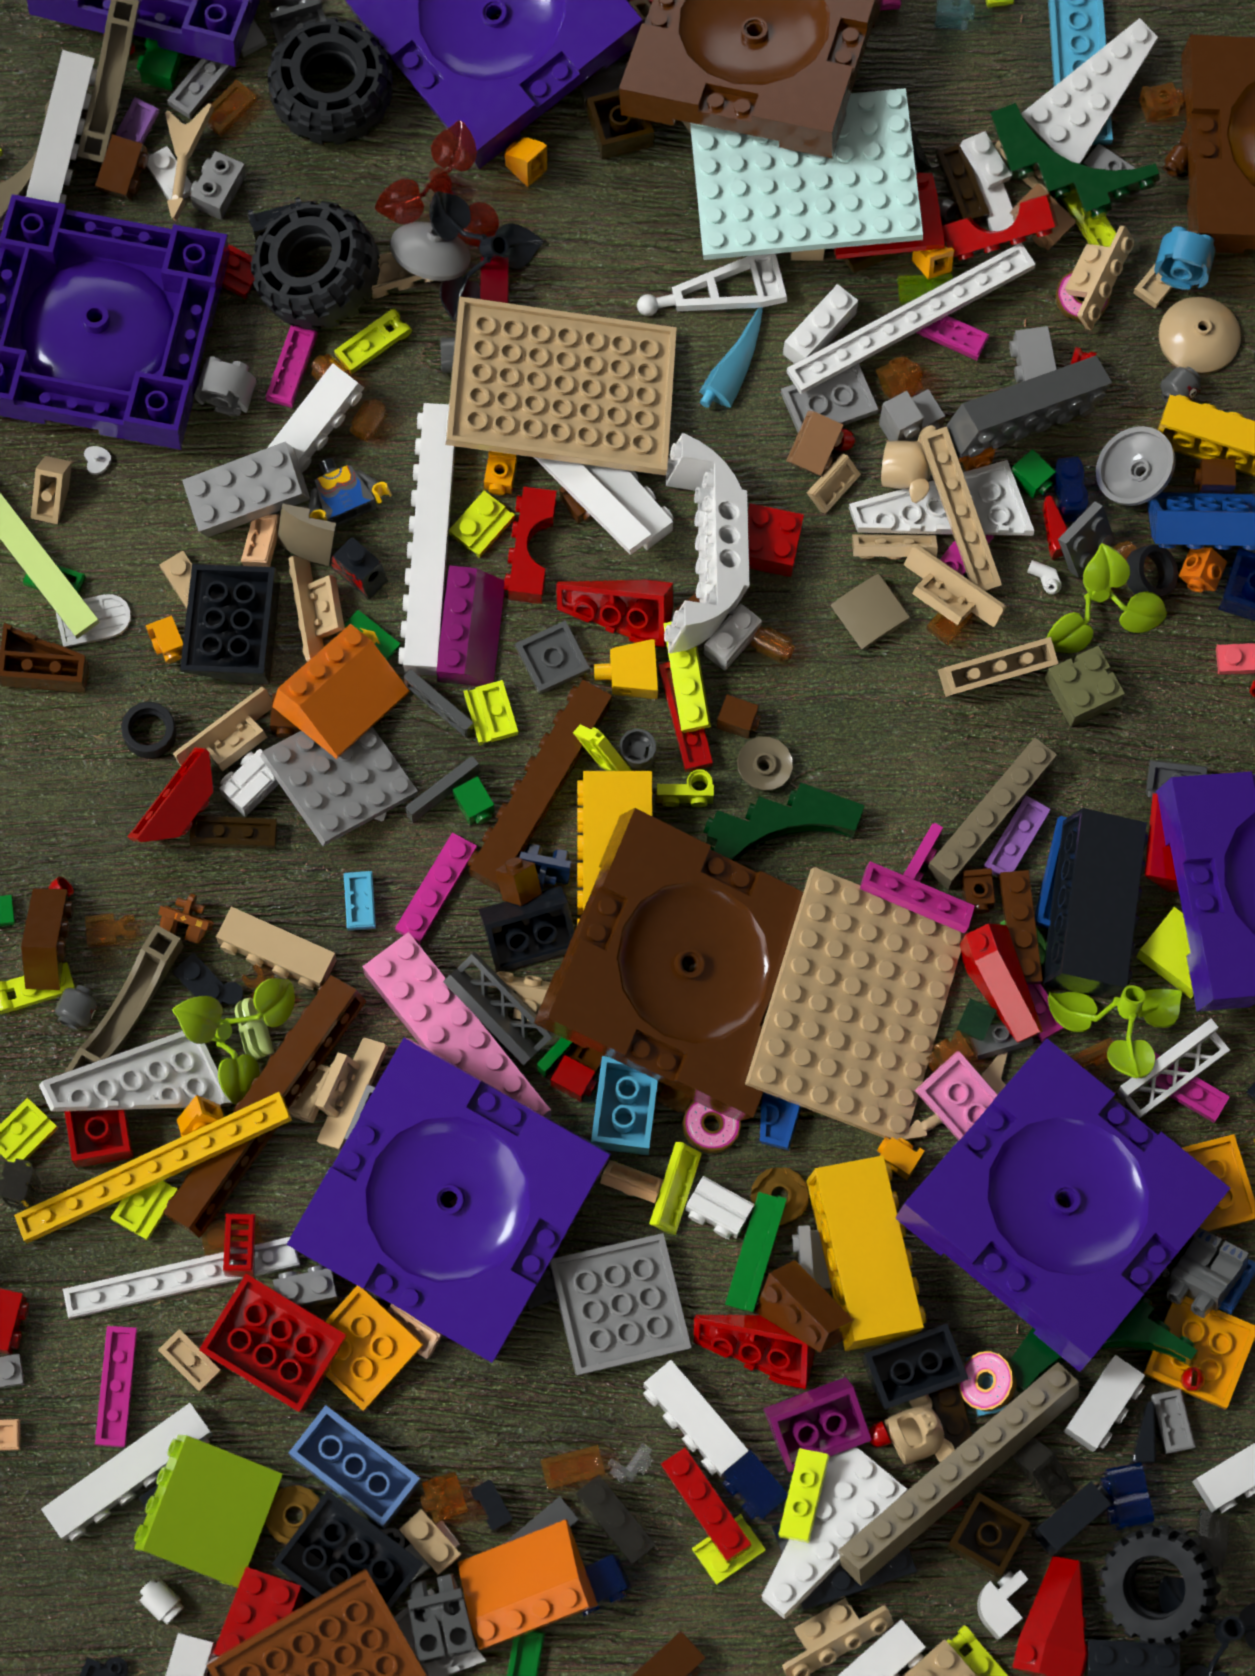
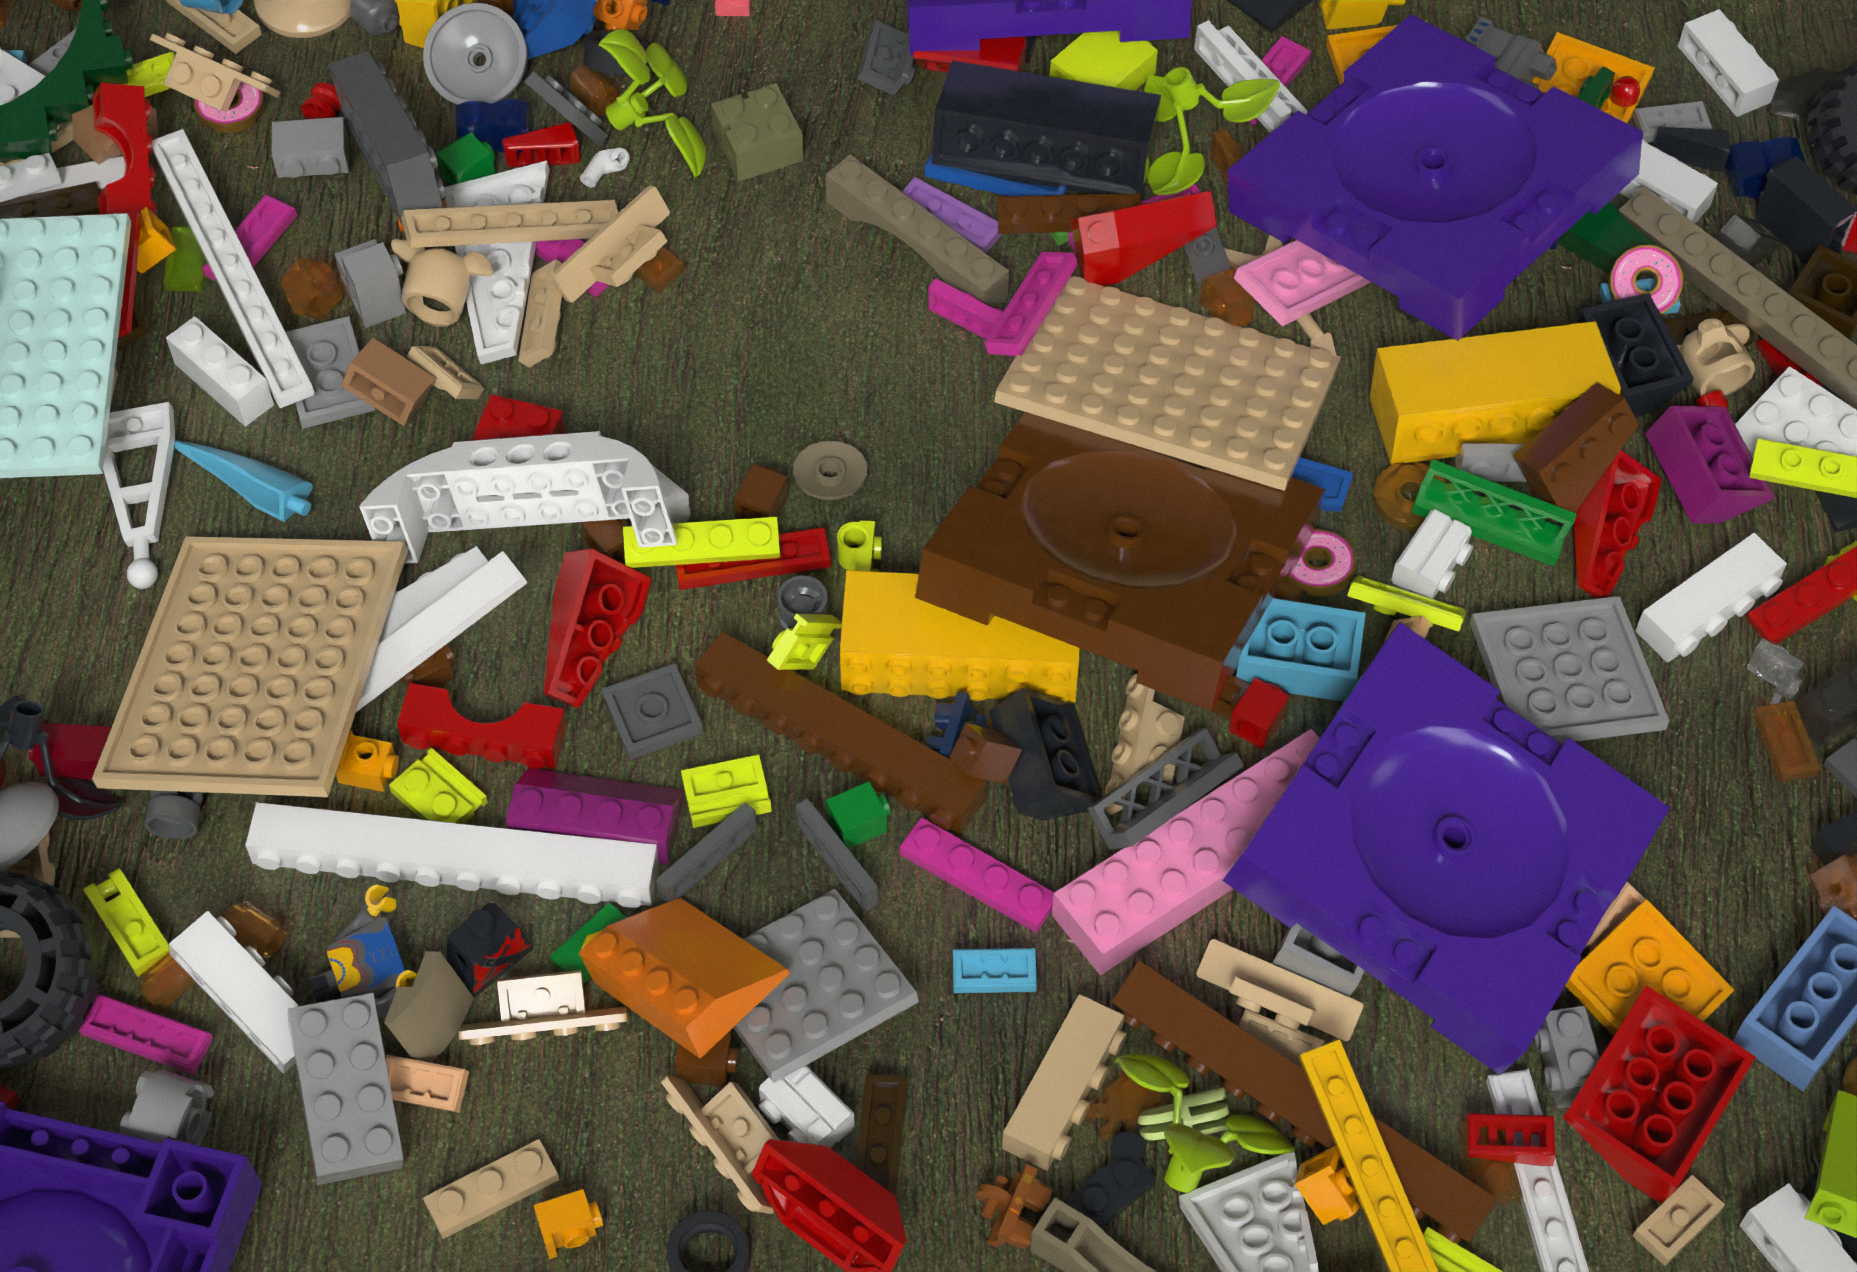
camera: 85 degrees left, 15 degrees down
black slope [180,564,281,685] -> none
green tile [537,1037,576,1078] -> none
yellow torso [594,639,658,699] -> none
dark green arch [703,782,865,862] -> none
clear blue brick [722,1449,788,1522] -> none
clear orange brick [751,626,795,663] -> none
dark tan slope [830,574,911,650] -> none
light orange brick [877,1137,924,1180] -> none
tan brick [938,637,1059,697] -> none
clear green panel [954,998,997,1041] -> none
reddish brown brick [961,868,995,914] -> none

